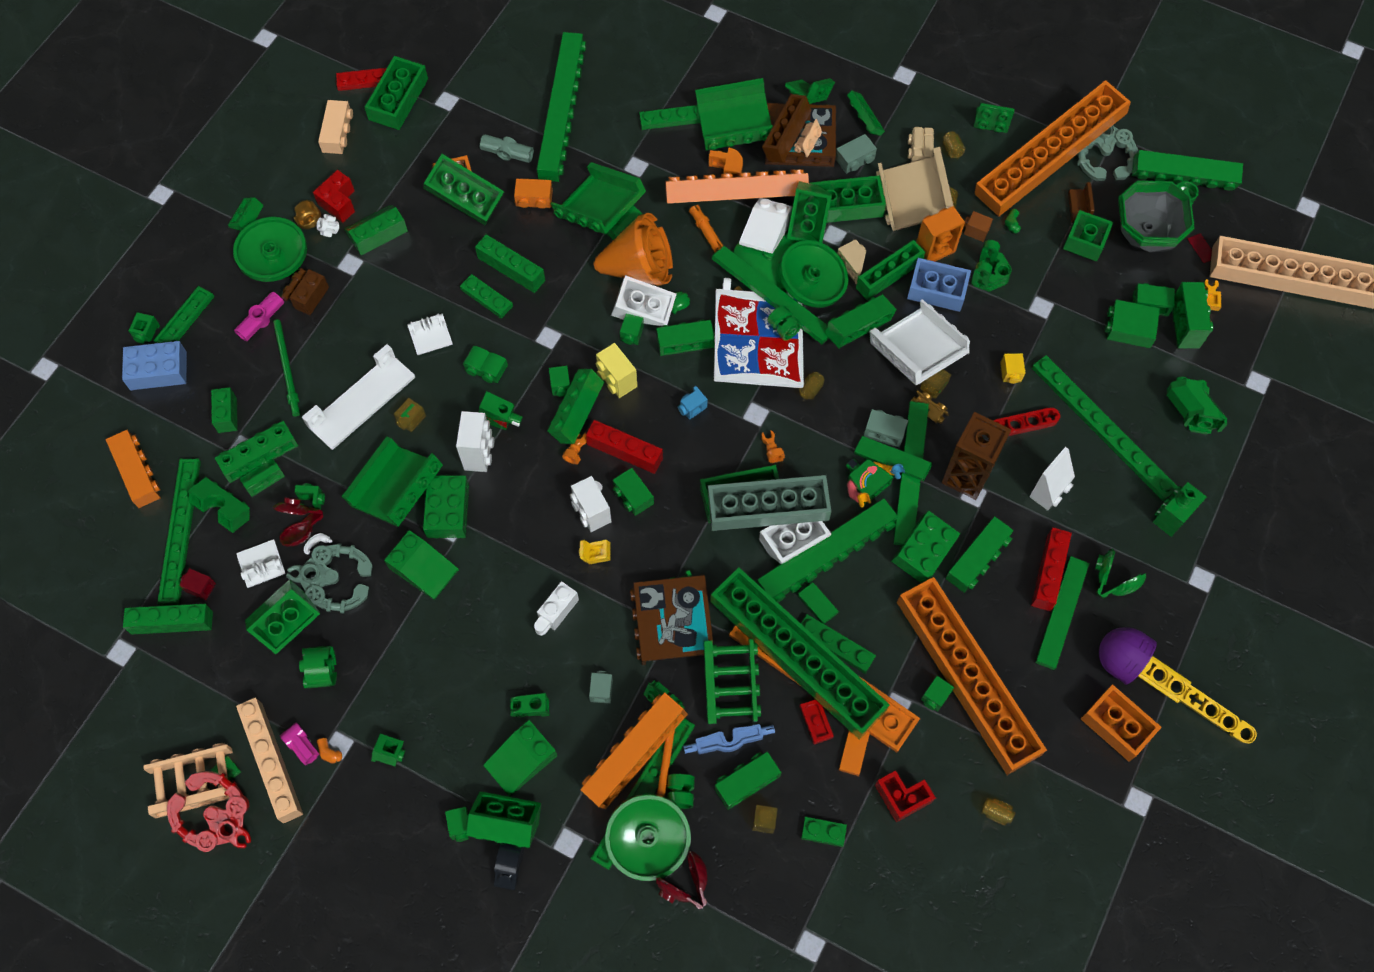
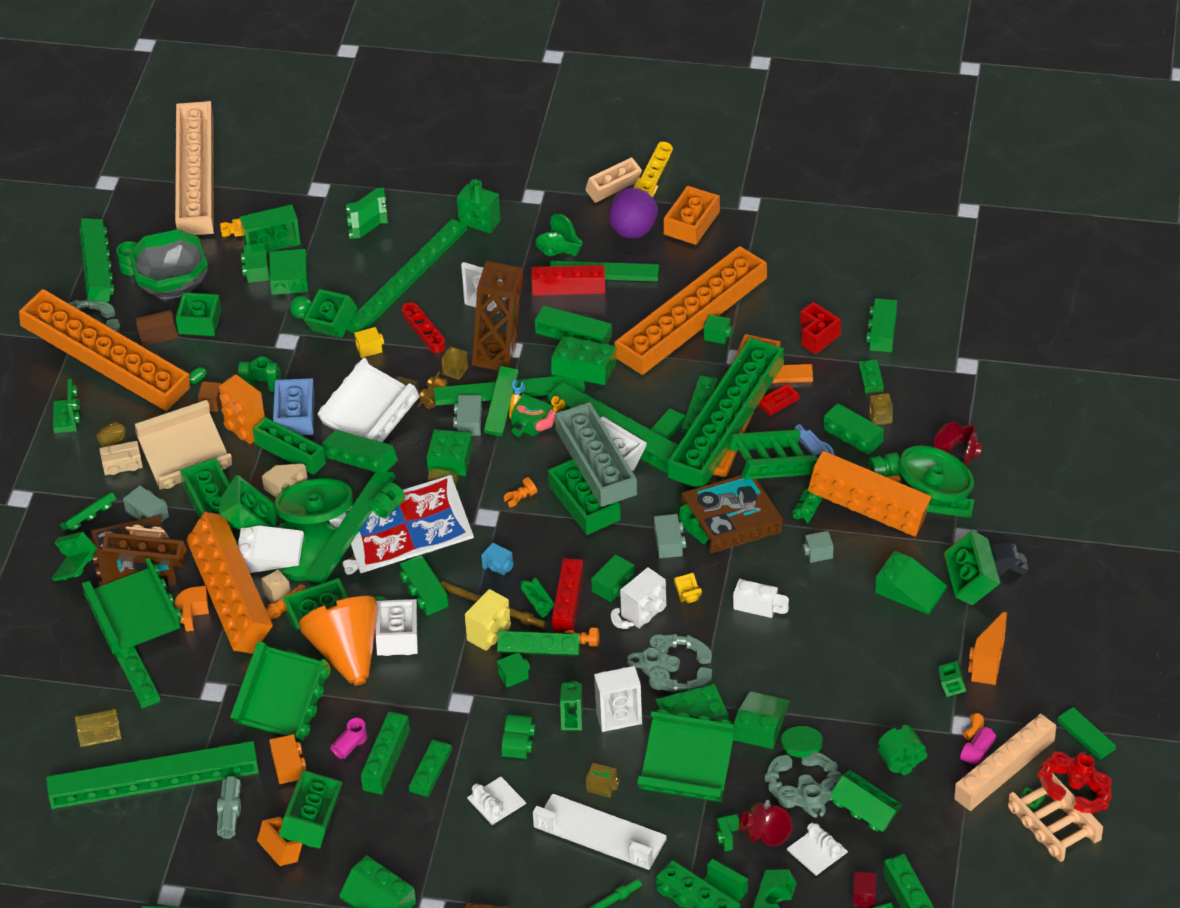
camera: 105 degrees left, 20 degrees down
green brick [445,807,469,842] -> none
green leg [510,693,550,717] -> none
green brick [620,314,644,345] -> none
clear yellow brick [981,797,1015,826] -> none
none -> clear yellow hinge [75,709,121,747]
none -> tan brick [262,570,290,603]
none -> green slope [283,578,348,630]
none -> green brick [290,289,358,338]
none -> dark pink piece [331,718,367,759]
none -> green brick [427,429,473,476]
none -> clear yellow brick [441,346,468,380]
none -> pearl gold bar [441,581,547,629]
none -> green hinge [520,578,555,619]
none -> light nougat brick [585,158,642,203]
none -> sand green piece [627,634,712,693]
none -> sand green brick [654,514,686,559]
none -> green tile [781,726,822,758]
none -> green brick [867,299,897,352]
none -> orange slope [968,612,1007,685]
none -> green tile [1057,707,1116,760]

